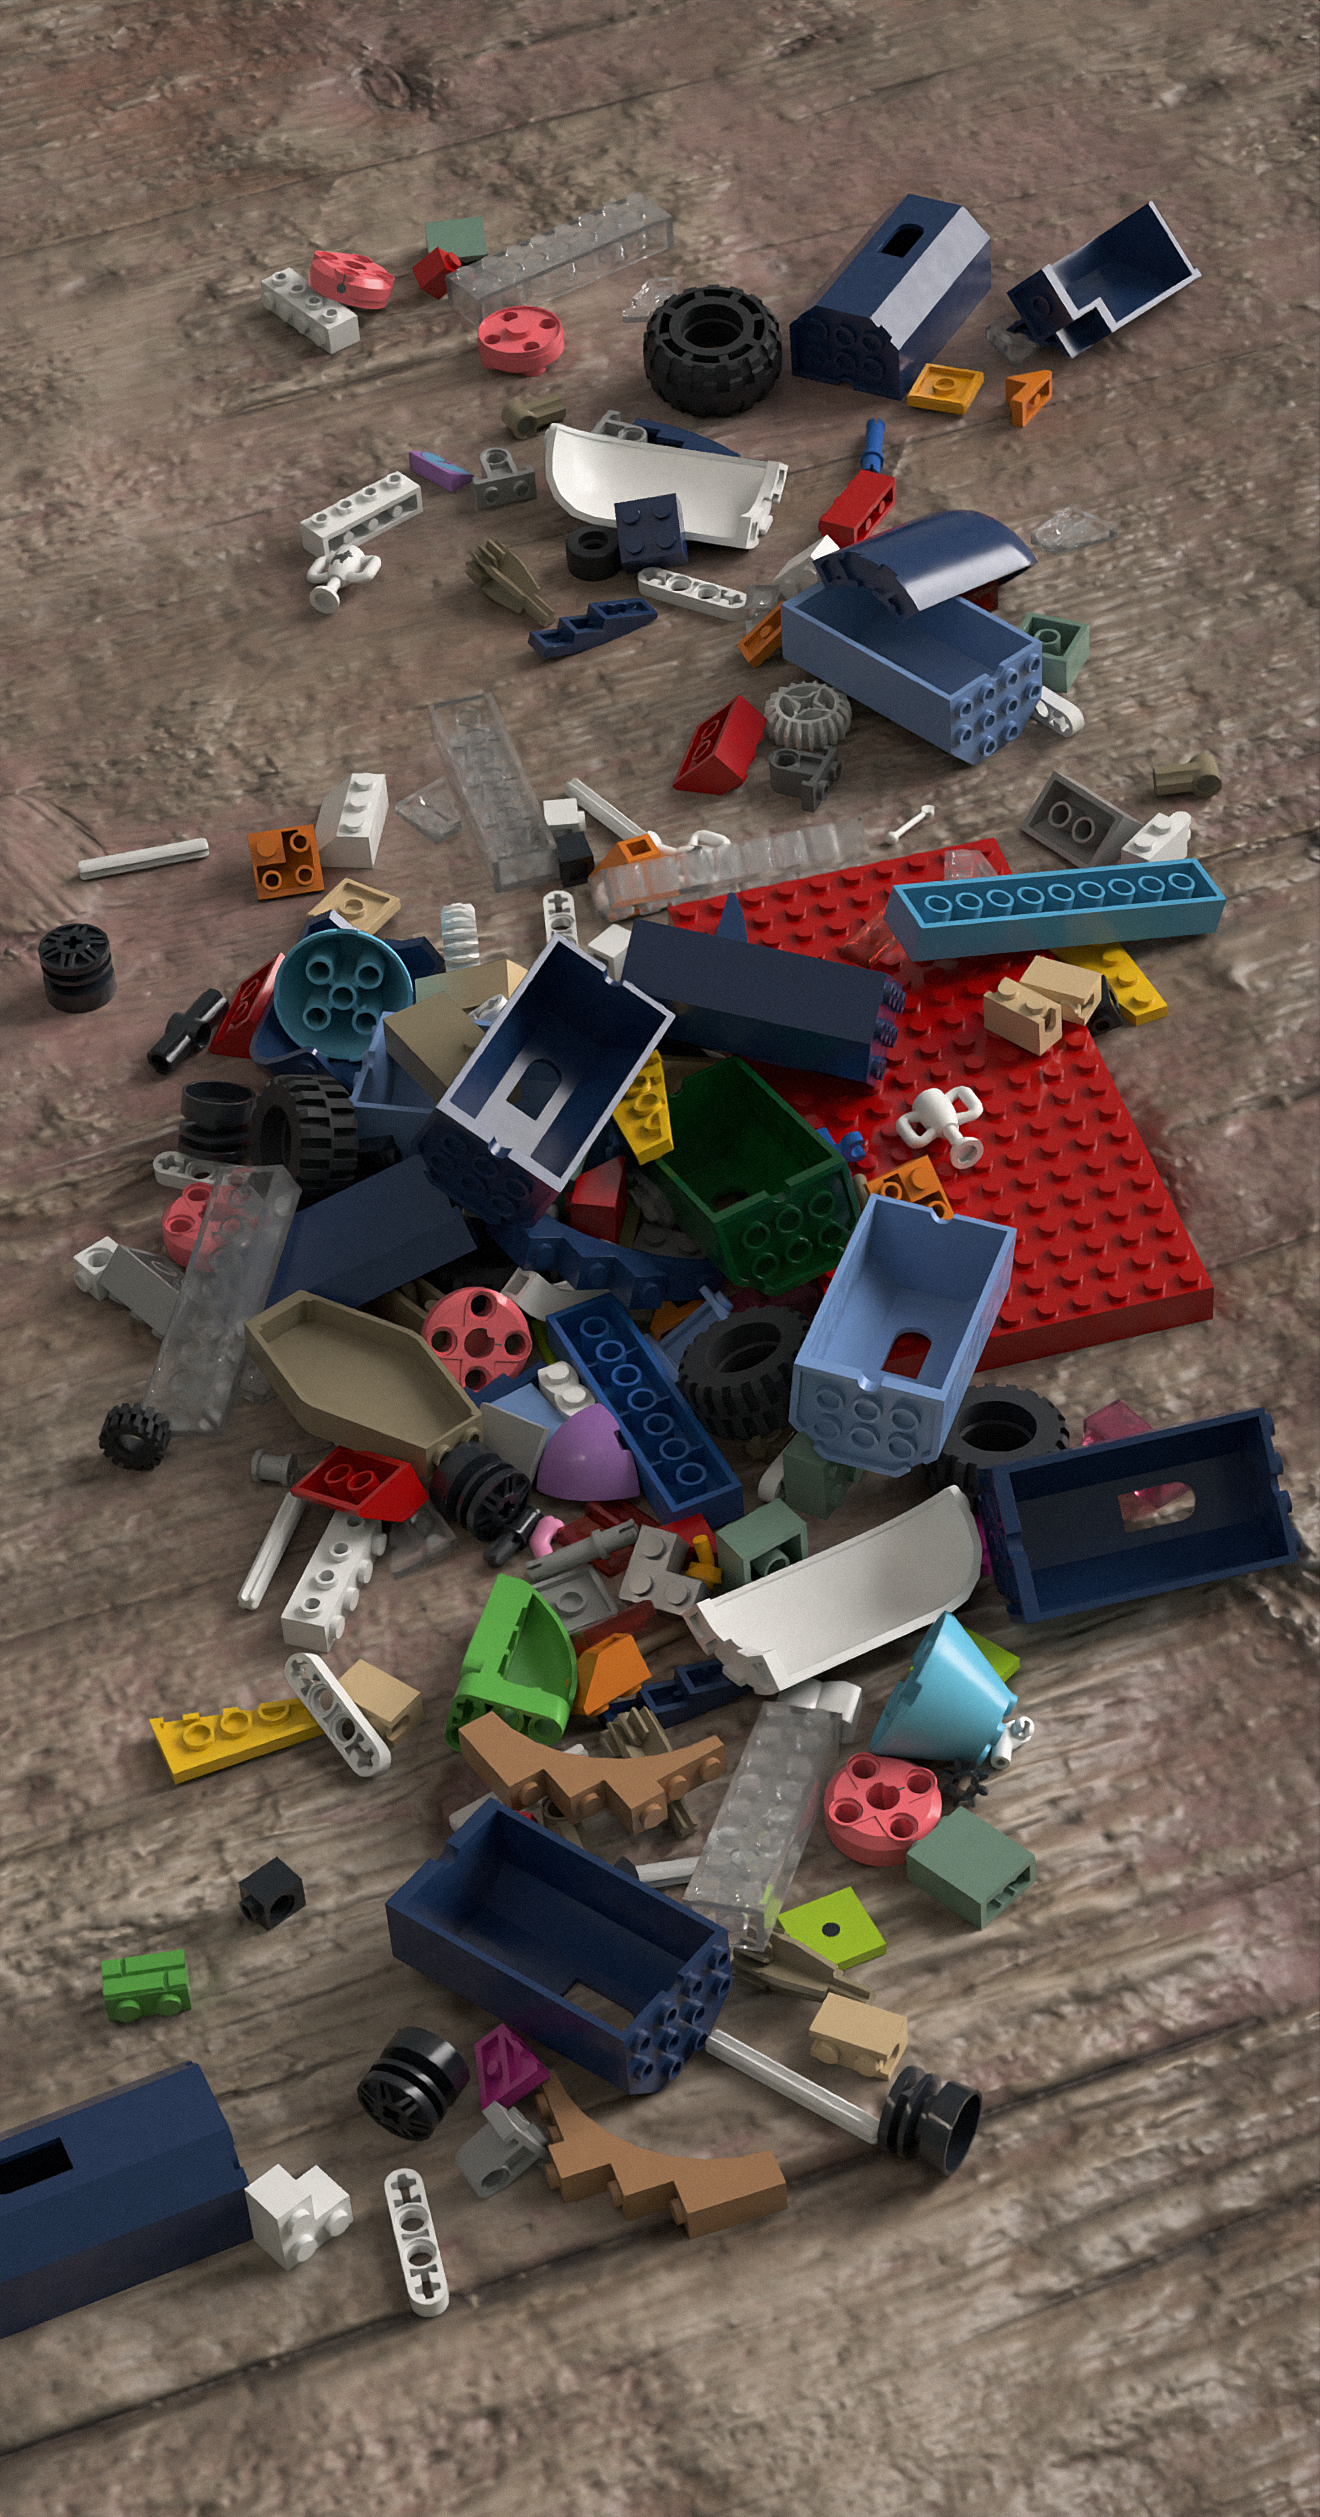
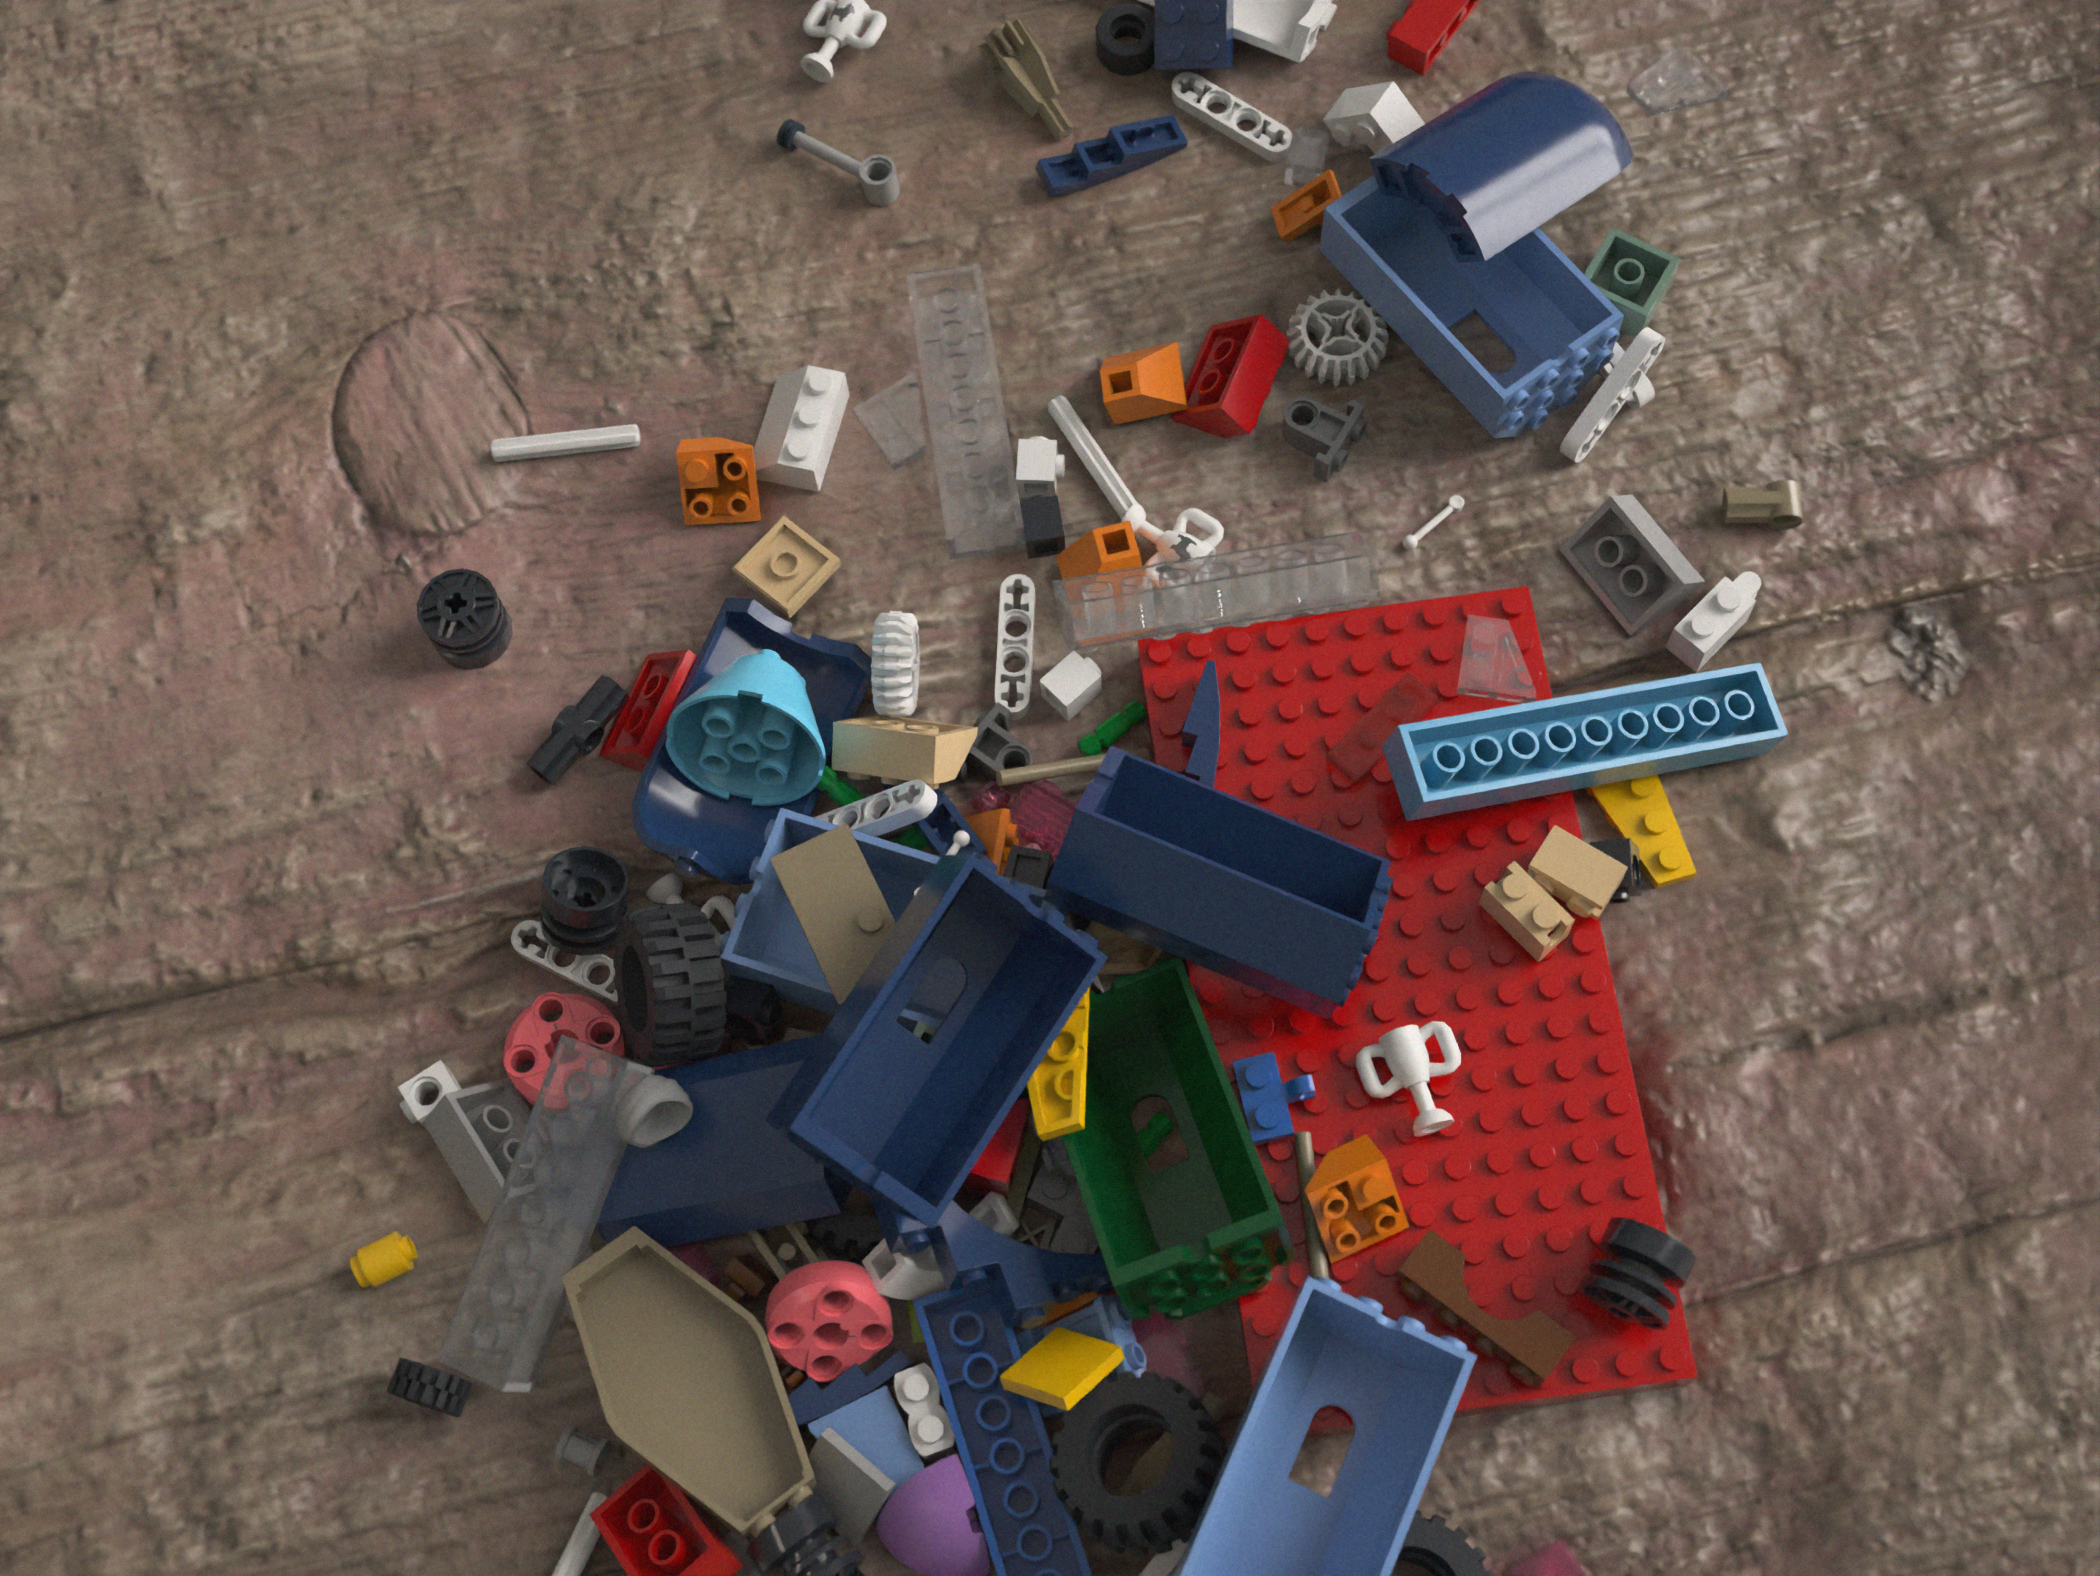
camera: 10 degrees right, 25 degrees up
none -> yellow brick [350,1231,418,1288]
none -> light grey hair [616,1074,693,1148]
none -> light grey piece [777,119,900,206]
none -> yellow tile [1000,1326,1125,1411]
none -> orange slope [1100,341,1188,425]
none -> reddish brown arch [1396,1229,1576,1387]
none -> white beam [1560,327,1665,463]
none -> black wheel [1579,1217,1697,1330]

